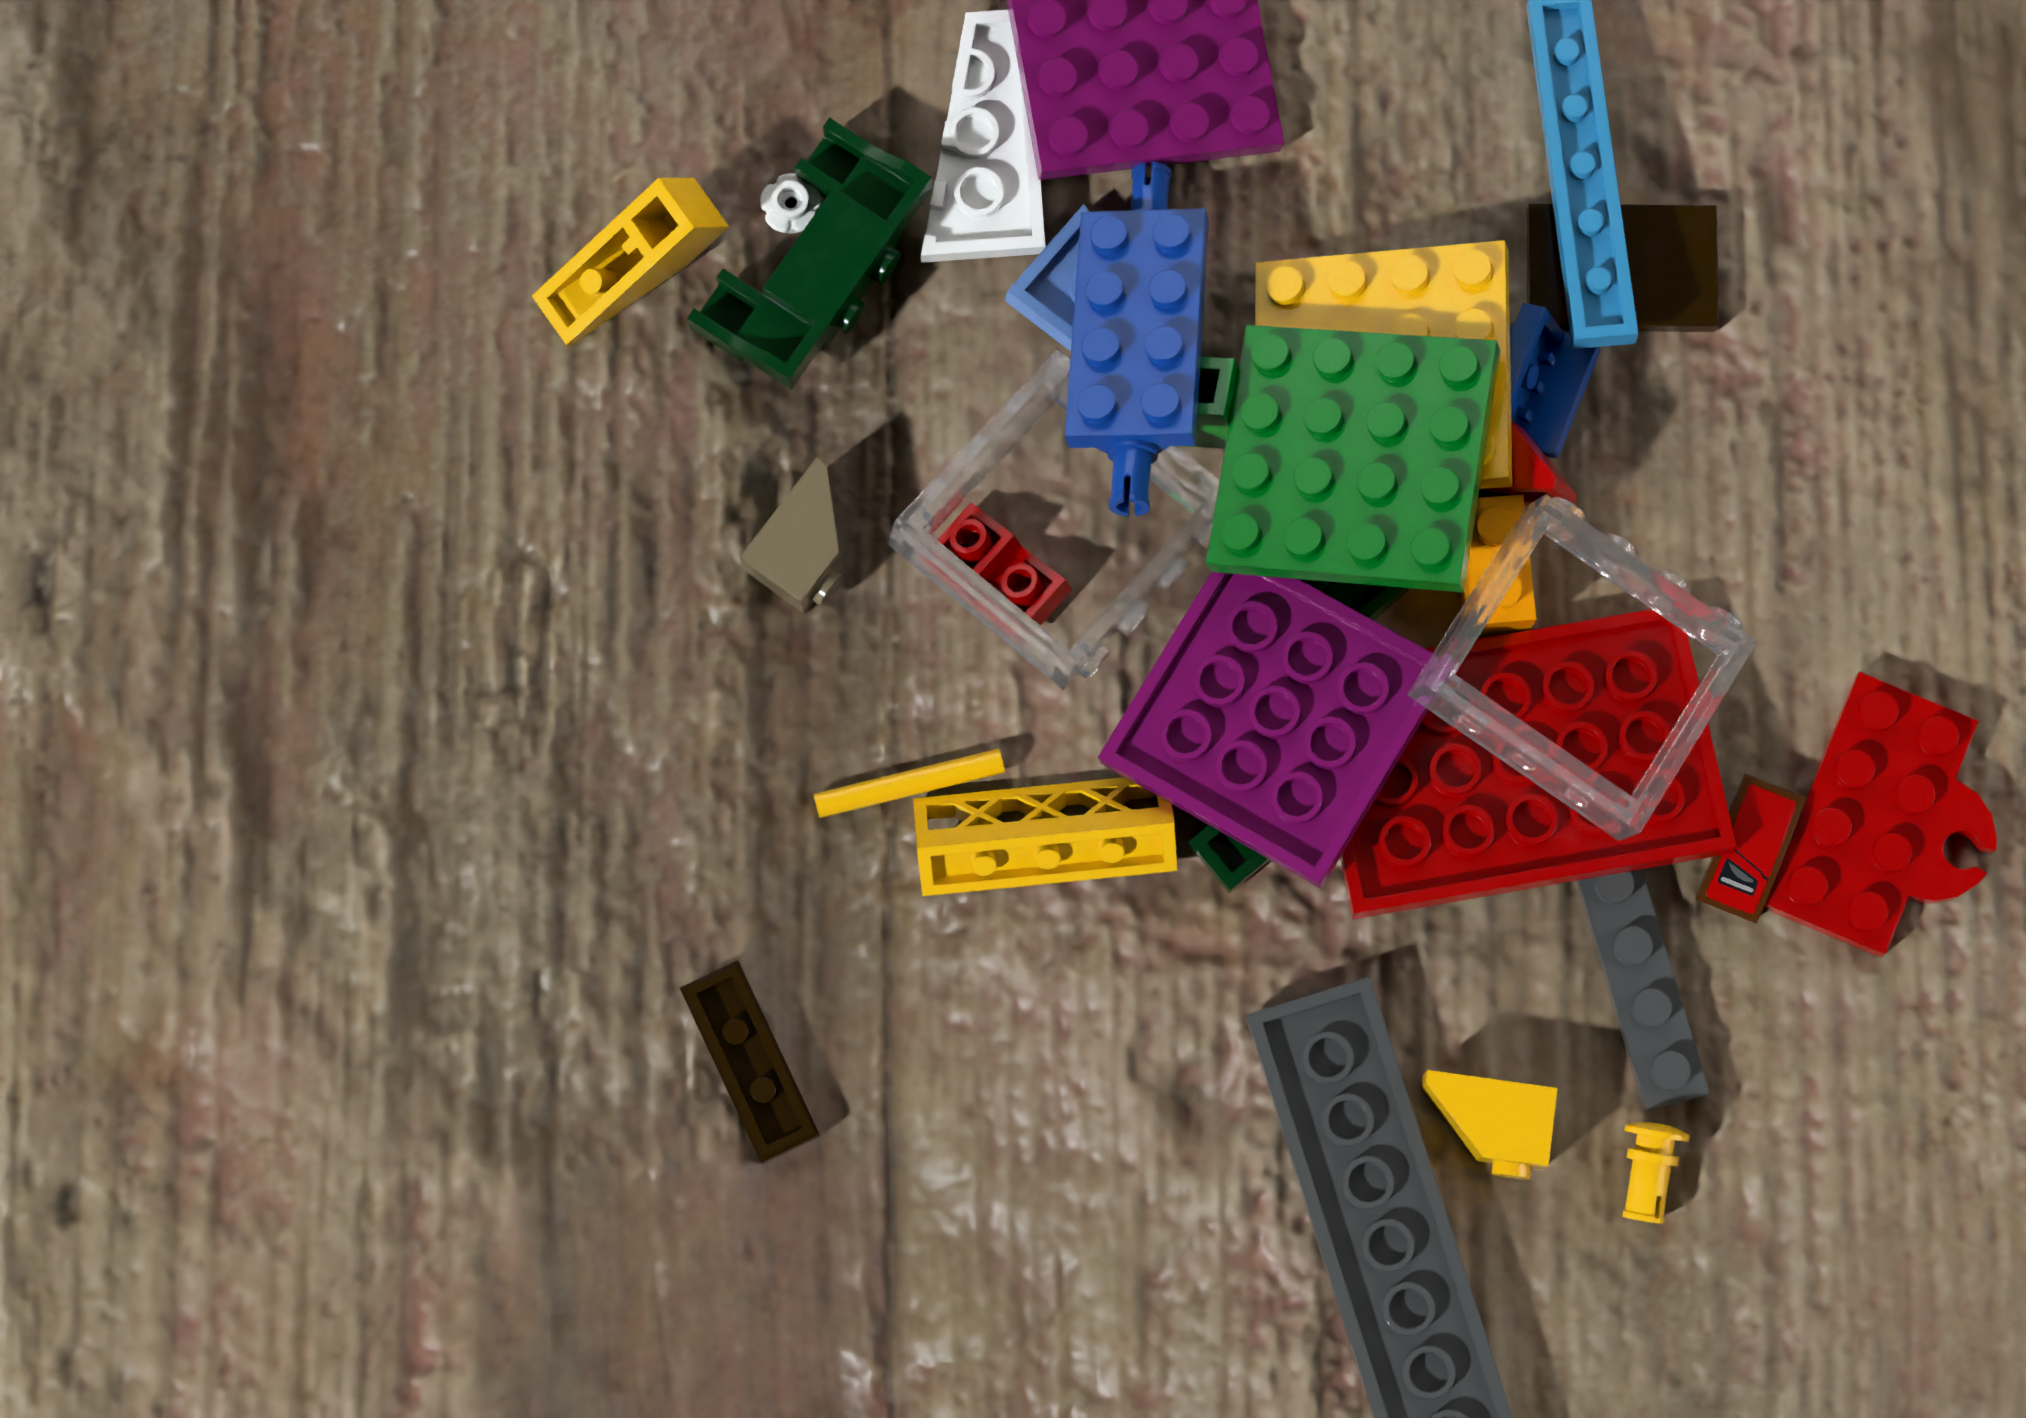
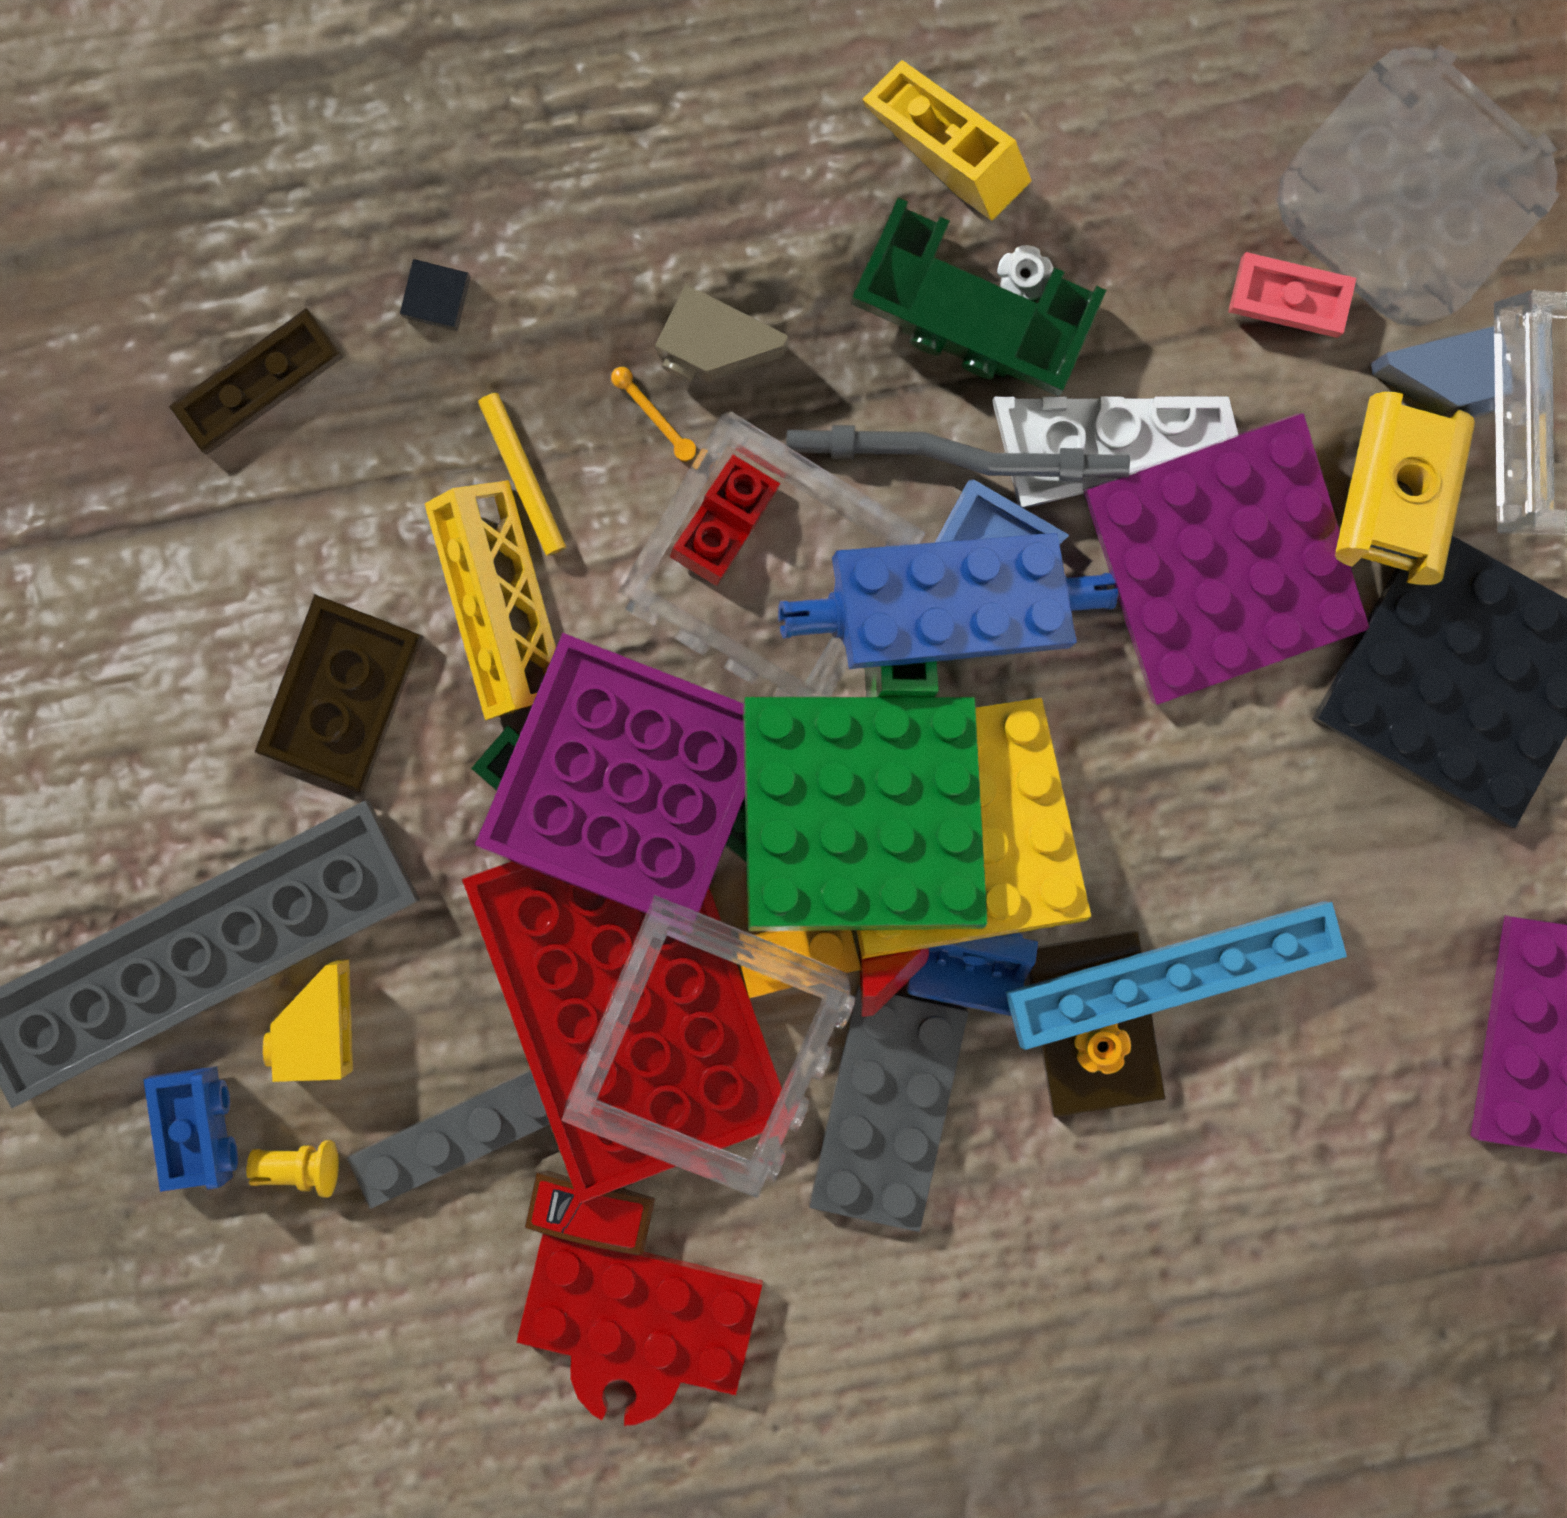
camera: 75 degrees right, 10 degrees up
none -> blue bracket [143,1066,238,1192]
none -> dark brown tile [255,594,424,793]
none -> black tile [400,259,471,331]
none -> light orange hinge [611,367,696,462]
none -> dark grey bar [786,425,1130,483]
none -> dark grey plate [809,985,969,1232]
none -> light orange plate [1074,1024,1131,1074]

